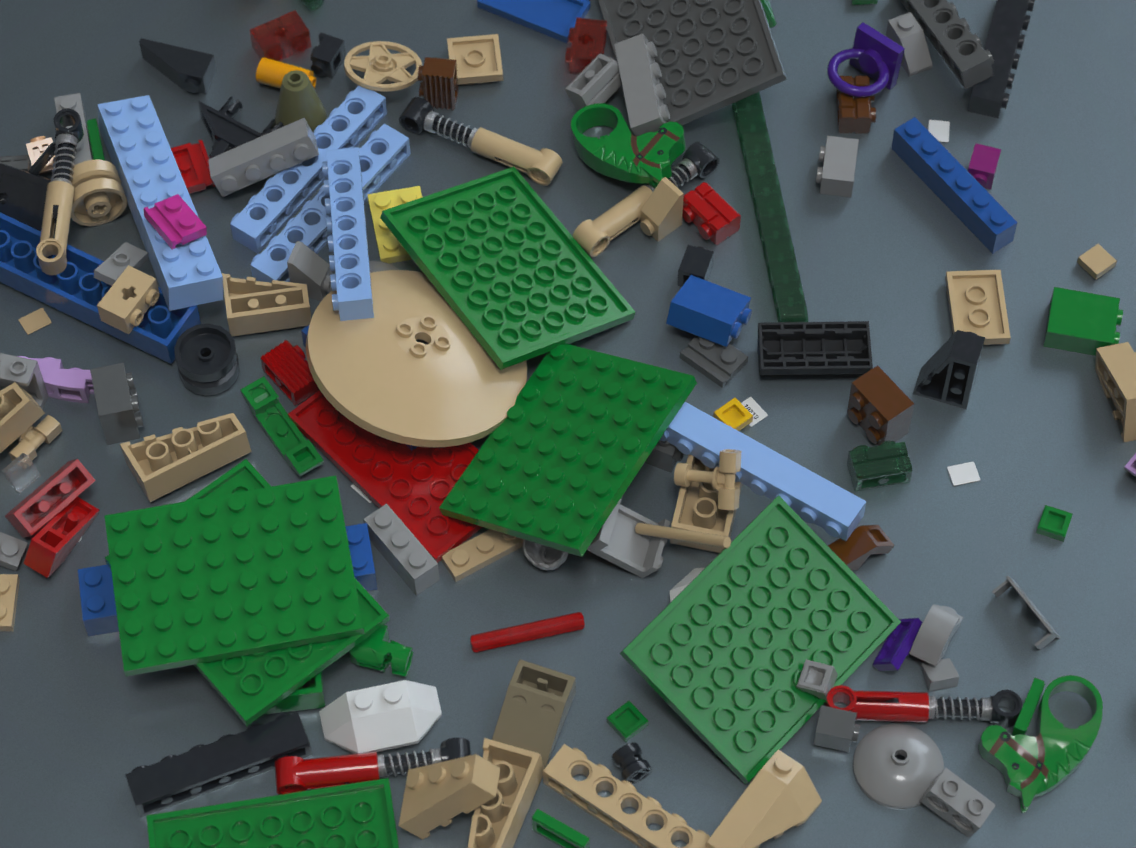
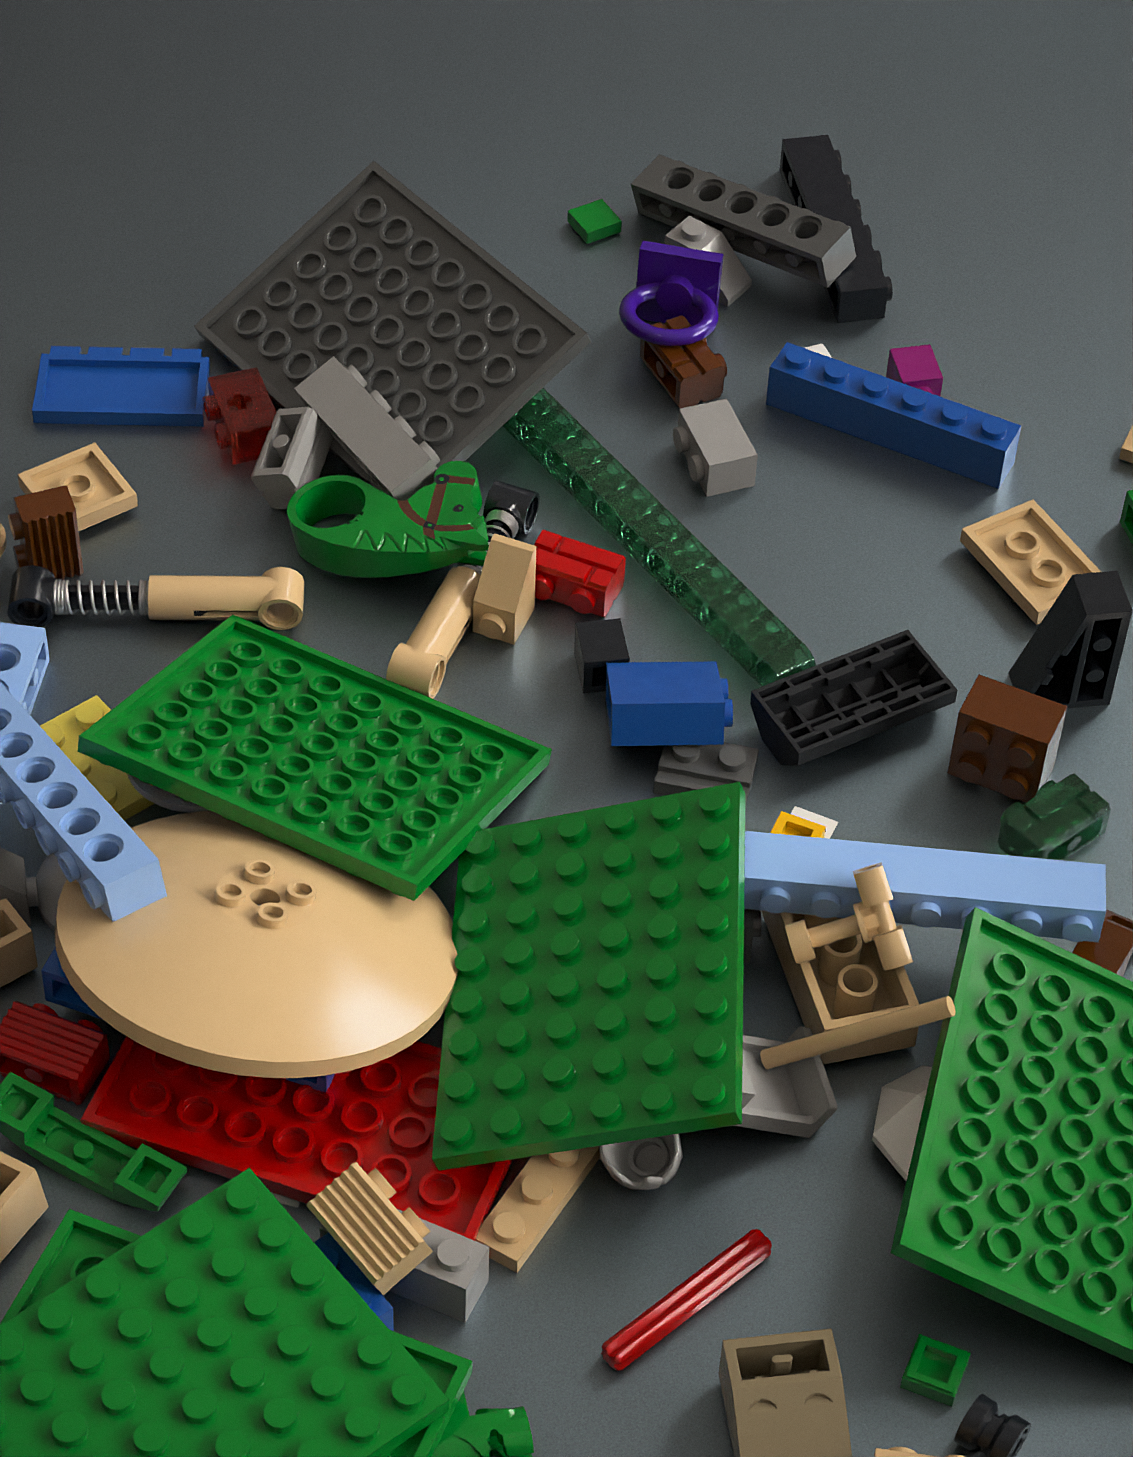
camera: 30 degrees left, 10 degrees down
none -> tan brick [306,1162,433,1295]

